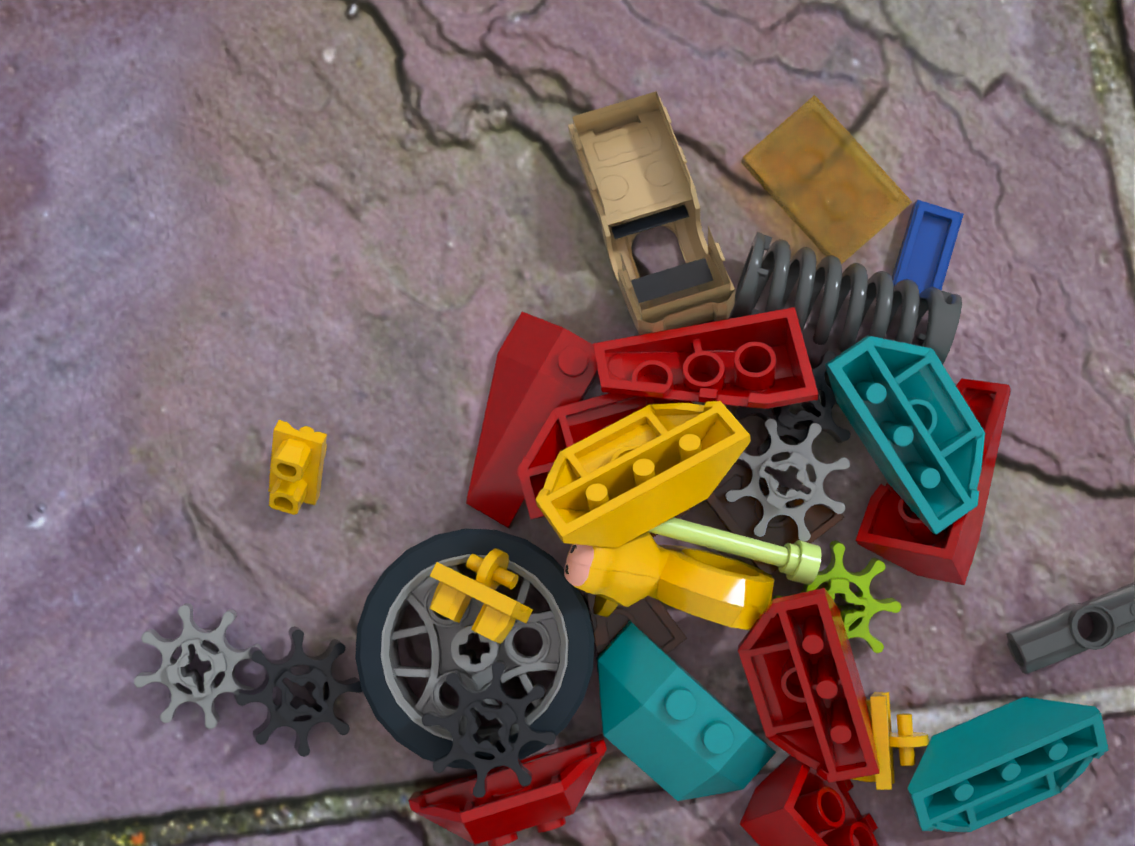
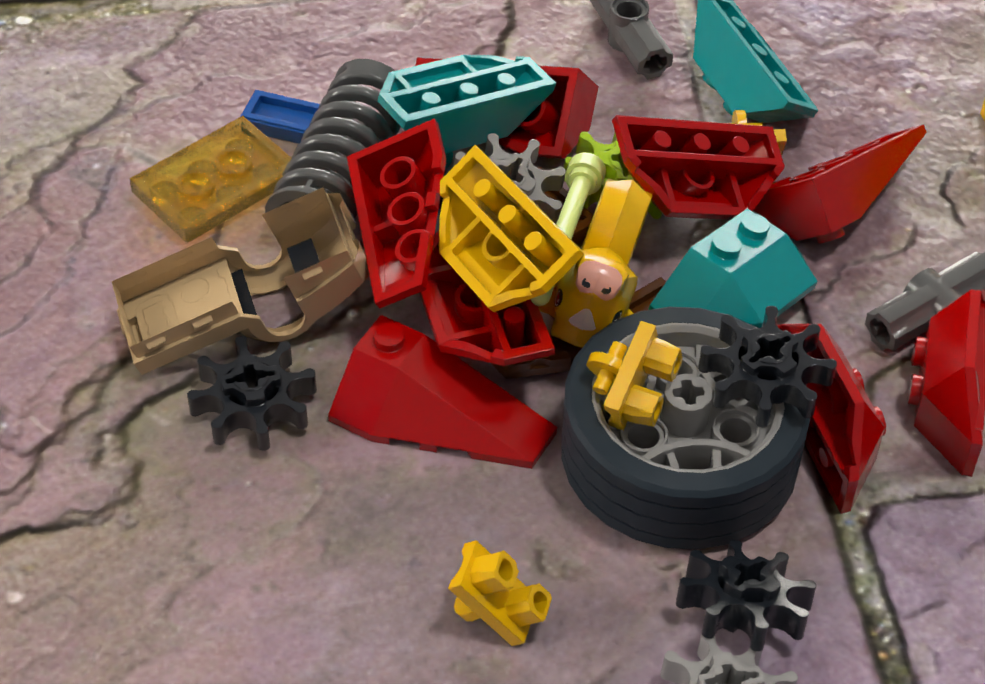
camera: 90 degrees left, 35 degrees down
none -> black gear [187,336,317,451]

